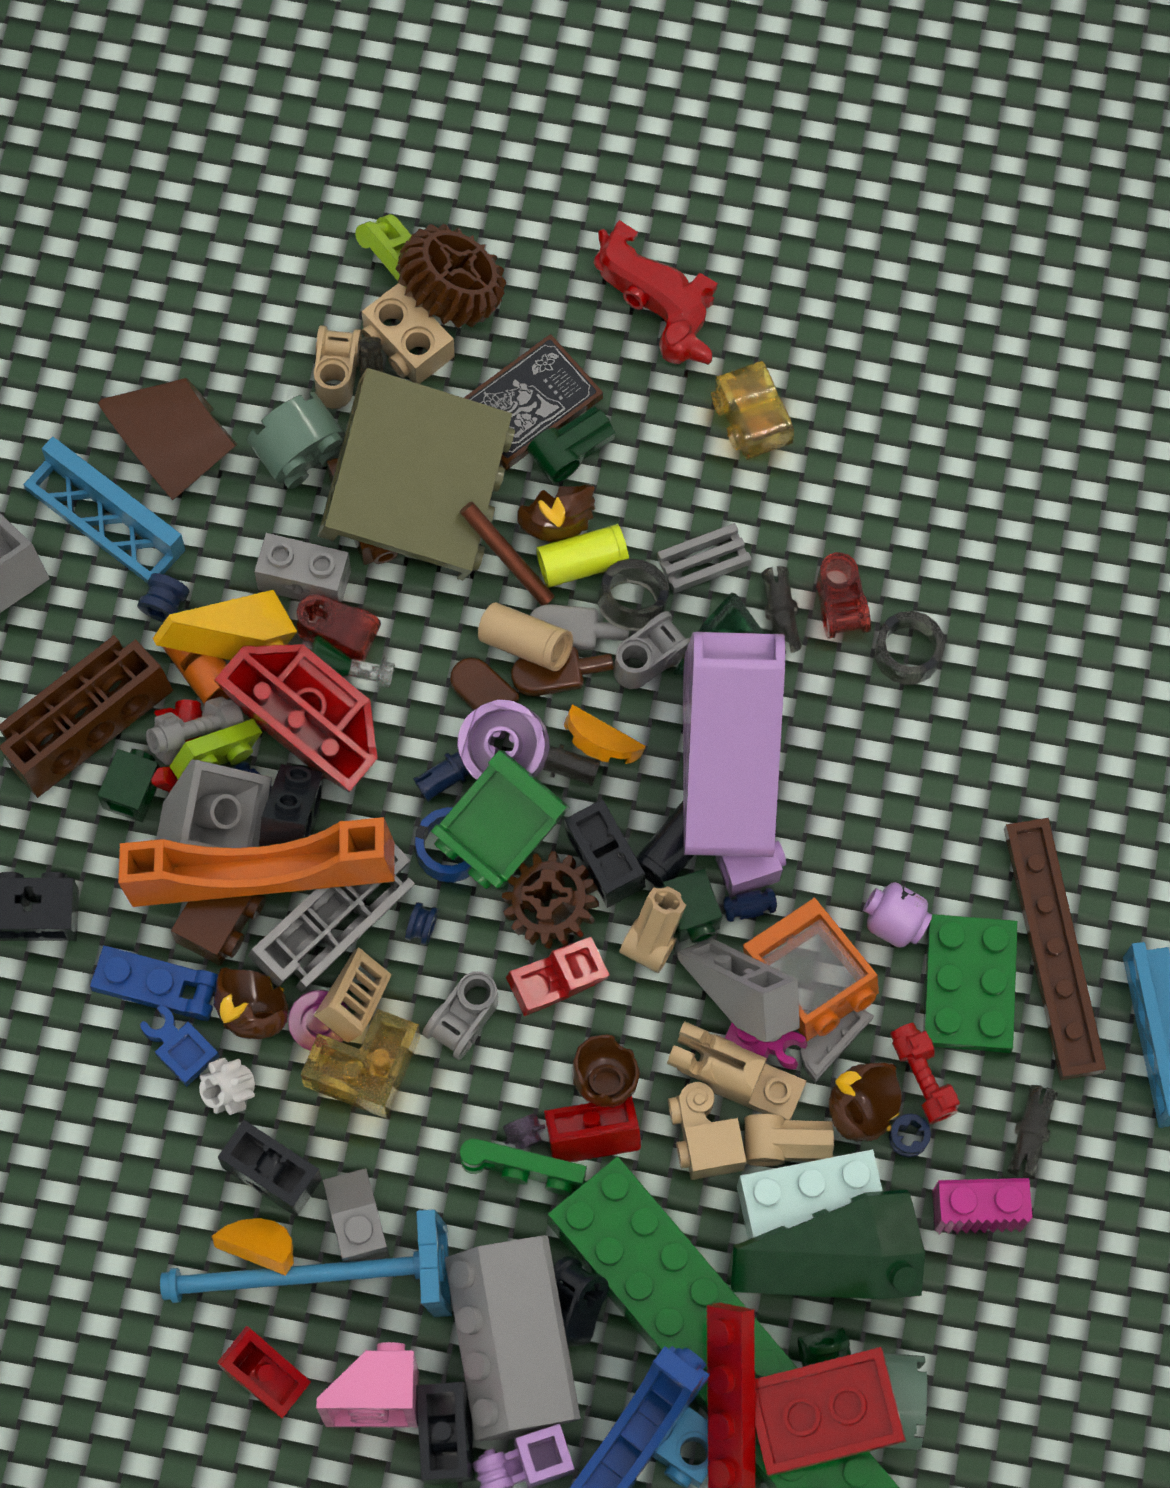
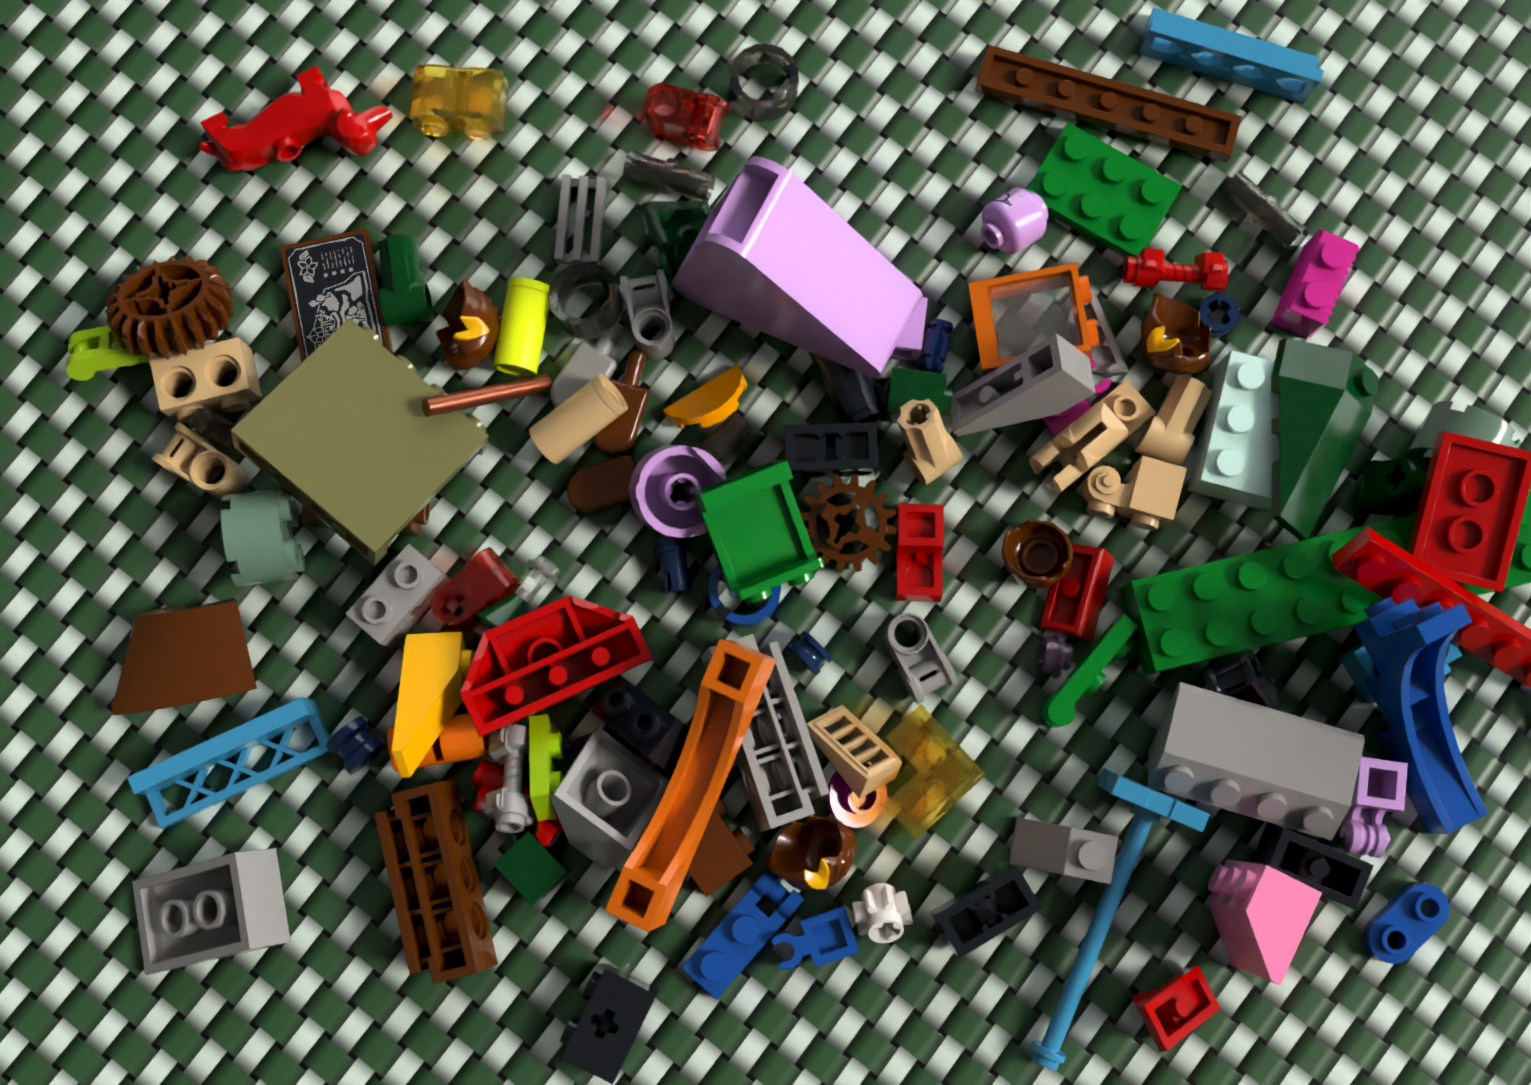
camera: 60 degrees left, 10 degrees up
light orange tile [212,1218,294,1276] -> none

